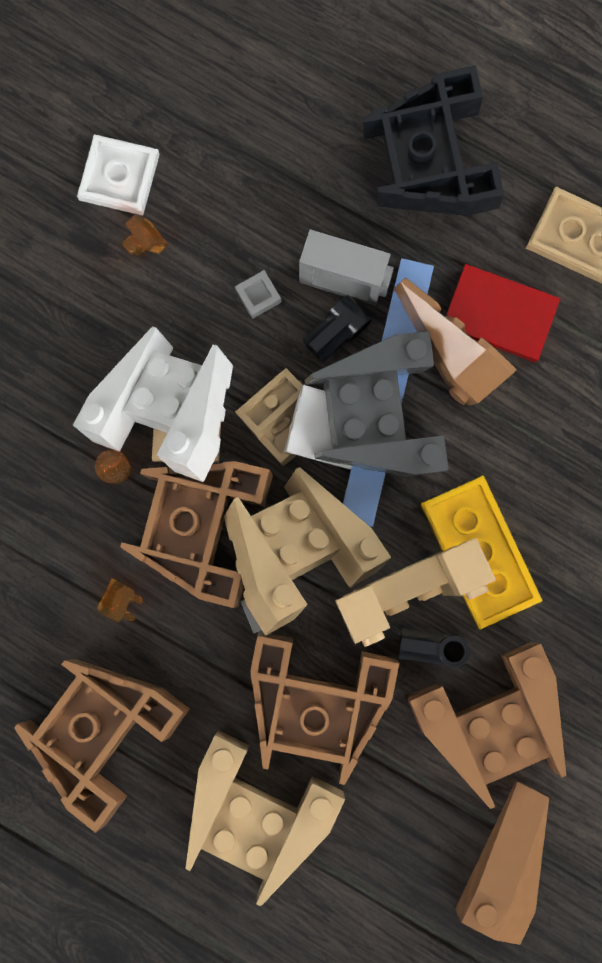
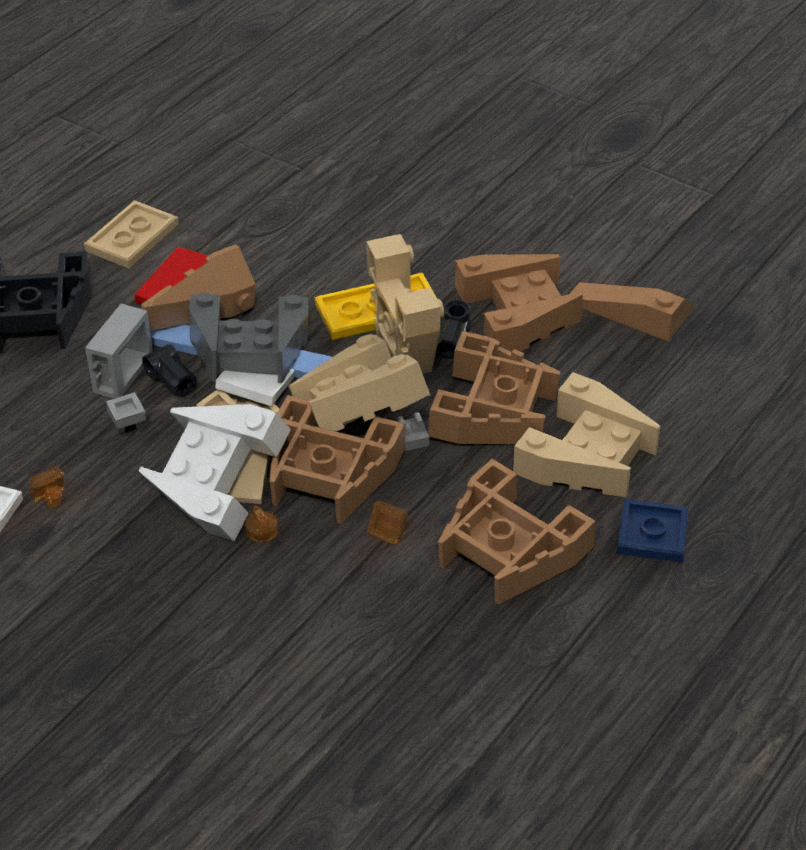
camera: 85 degrees left, 40 degrees down
none -> dark blue tile [617,499,689,562]

